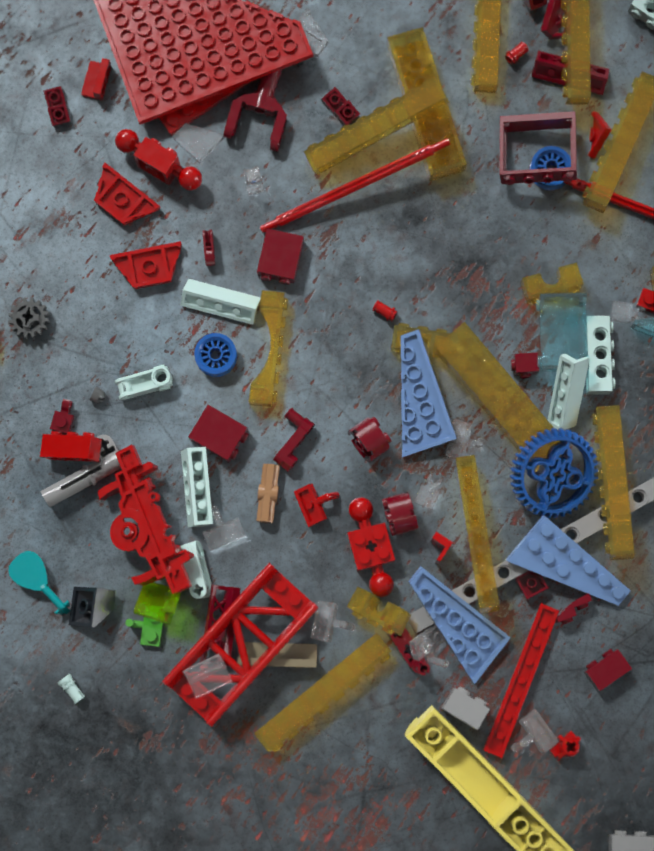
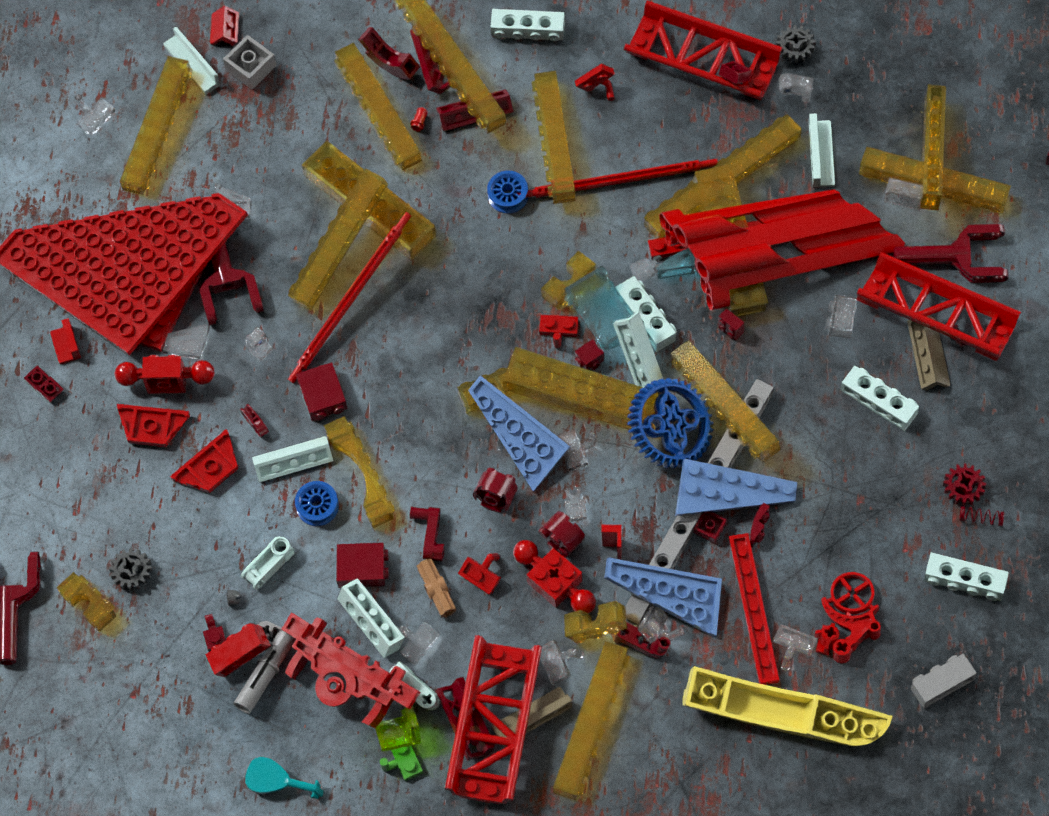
camera: 30 degrees left, 15 degrees down
black slope [69,587,116,627] -> none
clear panel [183,654,232,698] -> none
dark red slope [321,87,360,126] -> none
red pin [372,300,398,321] -> none
light grey brick [441,687,490,730] -> none
clear yellow brick [456,455,500,614] -> none
dark red window [500,111,577,185] -> none
dark red brick [584,648,632,691] -> none
red tile [588,111,612,159] -> none
none -> red plate [539,315,579,348]
none -> red piece [821,572,881,663]

